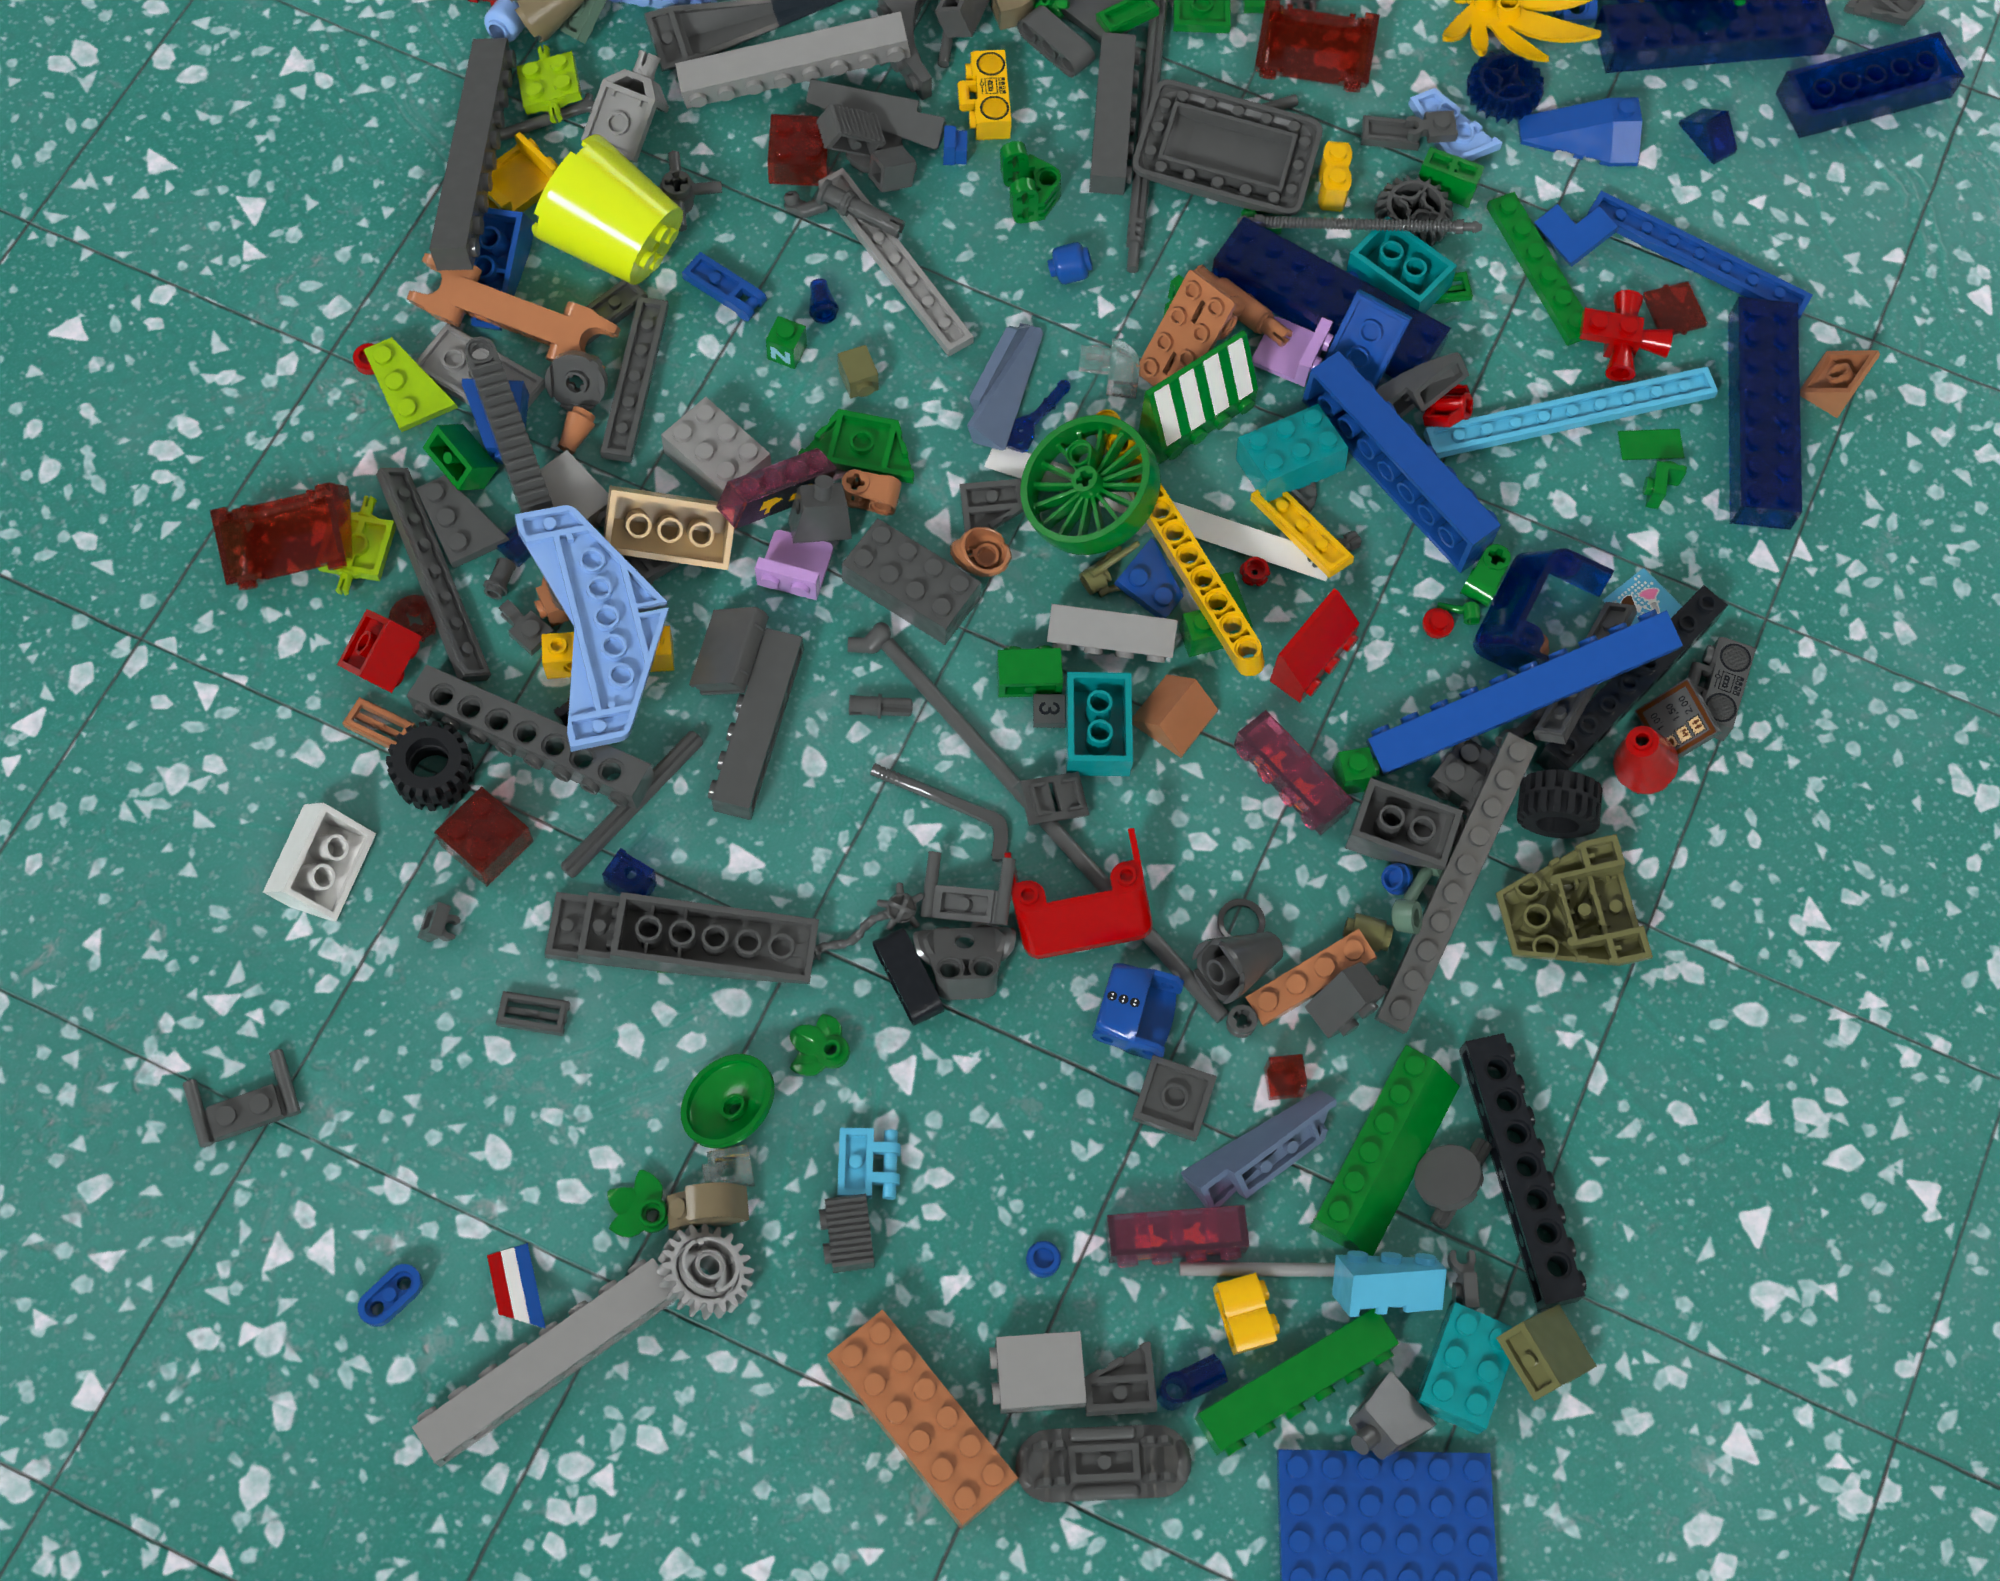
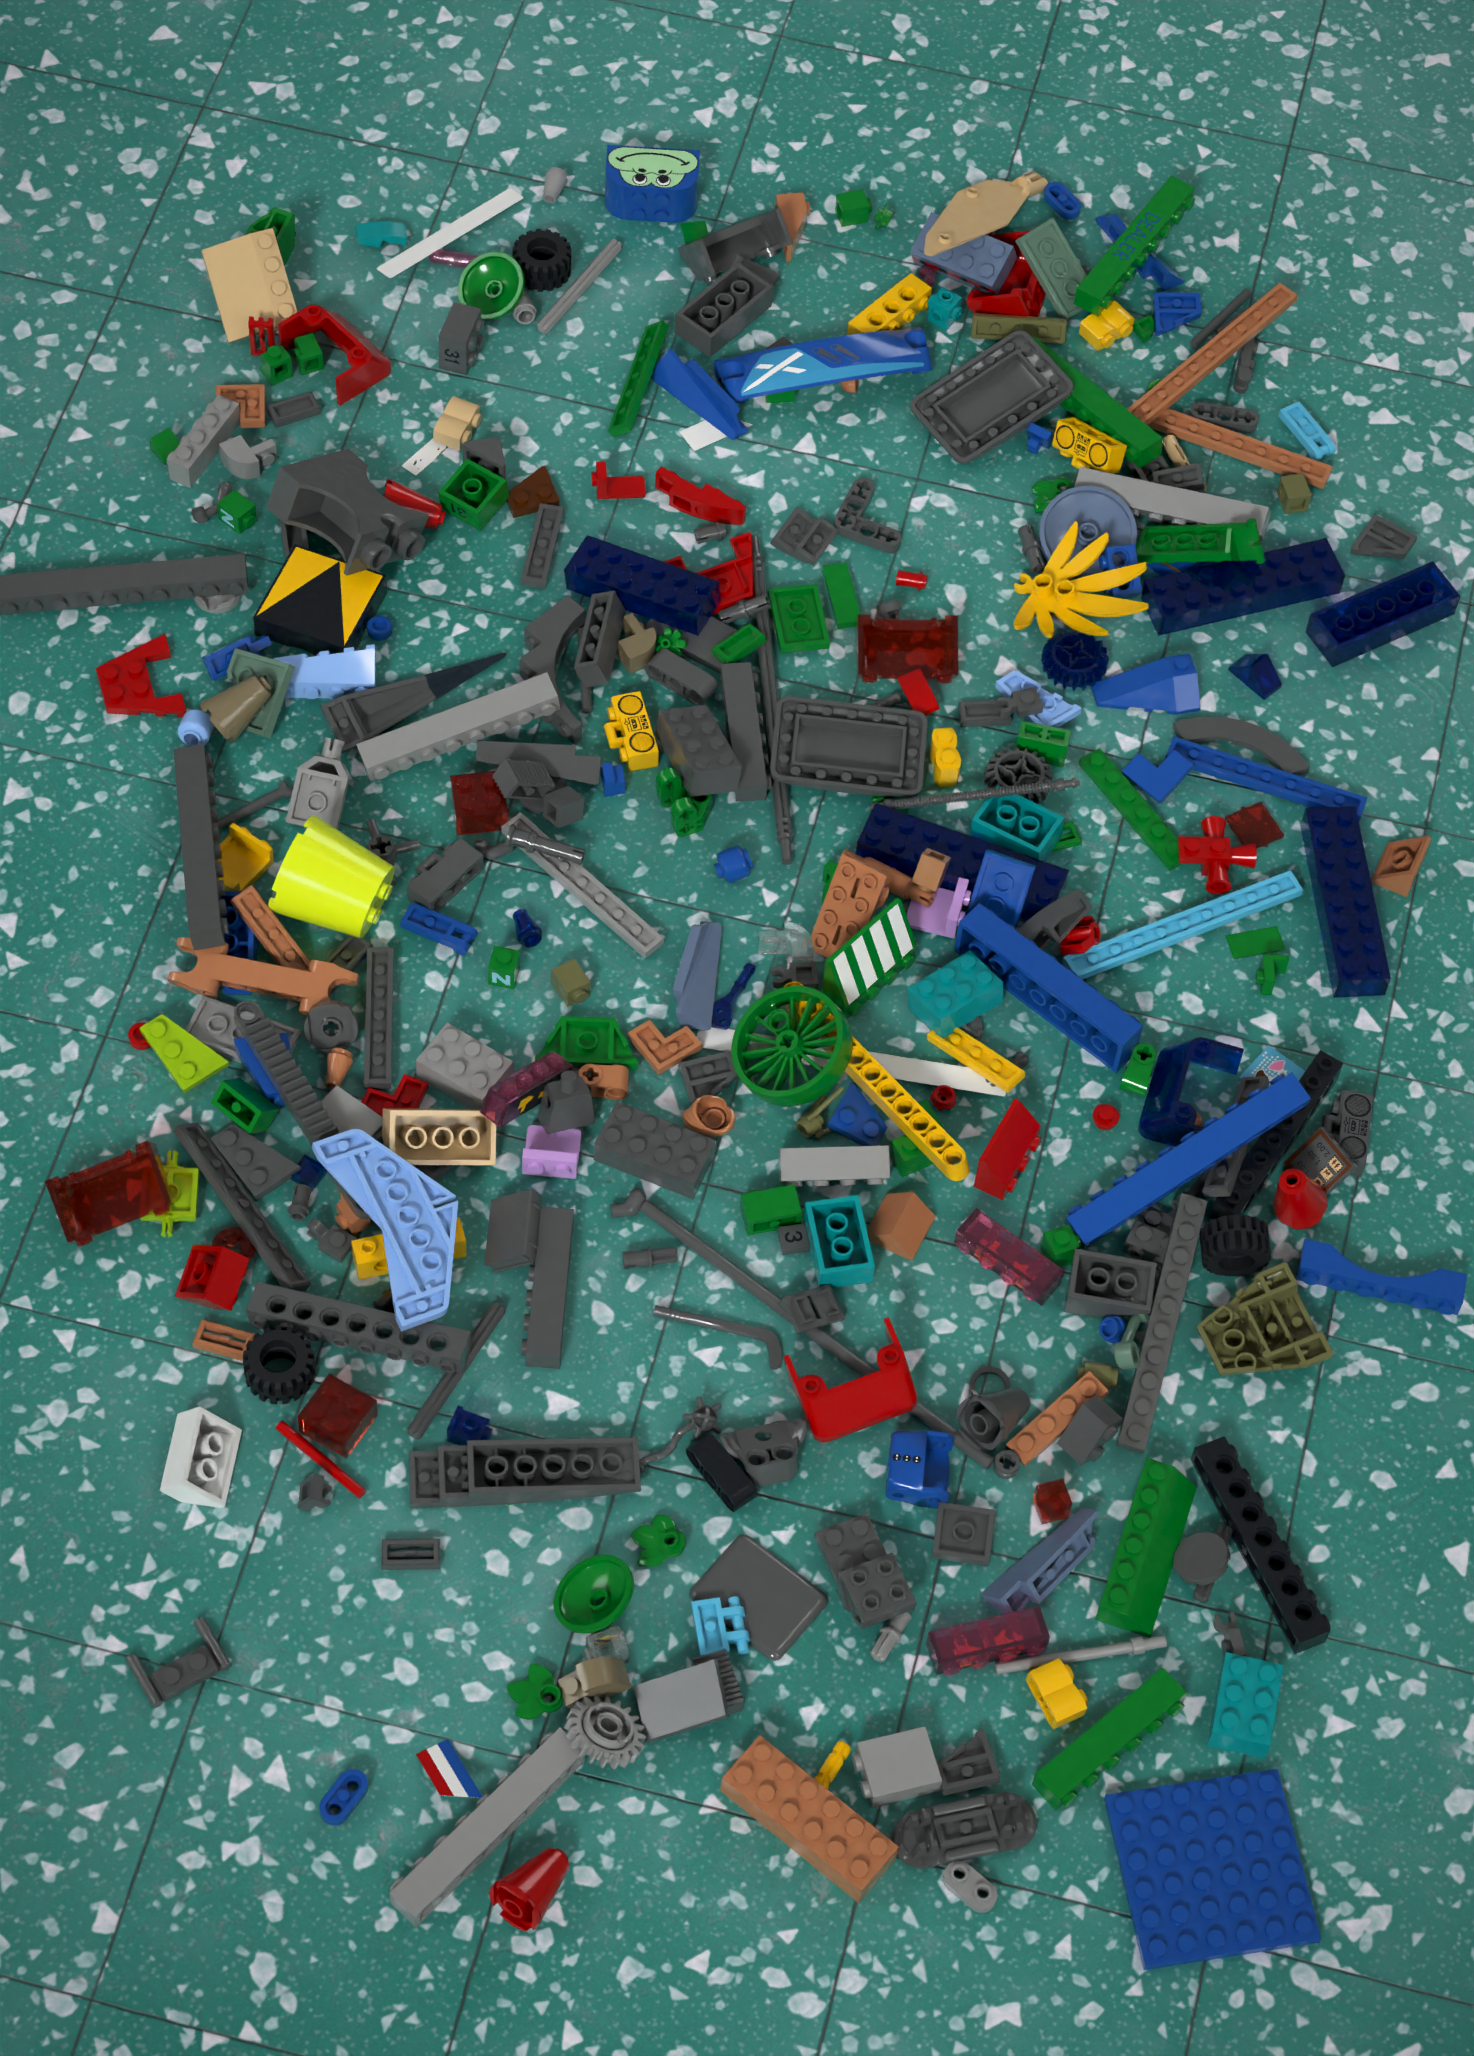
camera: 10 degrees left, 10 degrees down
lime plate [516,45,583,124] -> none
dark grey plate [920,851,1016,925] -> none
blue tile [1026,1241,1061,1278] -> none
clear blue piece [1156,1354,1228,1411] -> none
medium azure wedge [1332,1250,1447,1317] -> none
dark grey torso [1349,1371,1436,1460] -> none
green hand [1437,602,1481,625] -> none
olive panel [1496,1304,1597,1401] -> none
none -> nougat tile [230,885,310,971]
none -> red bar [276,1421,366,1499]
none -> red tile [361,1074,429,1117]
none -> dark grey piece [407,838,484,912]
none -> red cone [489,1848,569,1931]
none -> nougat plate [628,1020,702,1075]
none -> tile [634,1659,730,1743]
none -> dark grey brick [655,705,742,797]
none -> dark grey piece [689,1535,828,1661]
none -> dark grey plate [771,962,818,990]
none -> dark grey piece [814,1513,916,1629]
none -> yellow axle [814,1741,851,1789]
none -> light grey axle [870,1612,912,1662]
none -> red slope [897,668,940,716]
none -> medium nougat brick [912,848,951,892]
none -> light grey plate [943,1861,997,1913]
none -> dark grey tile [1172,716,1309,776]
none -> blue arch [1296,1239,1467,1315]

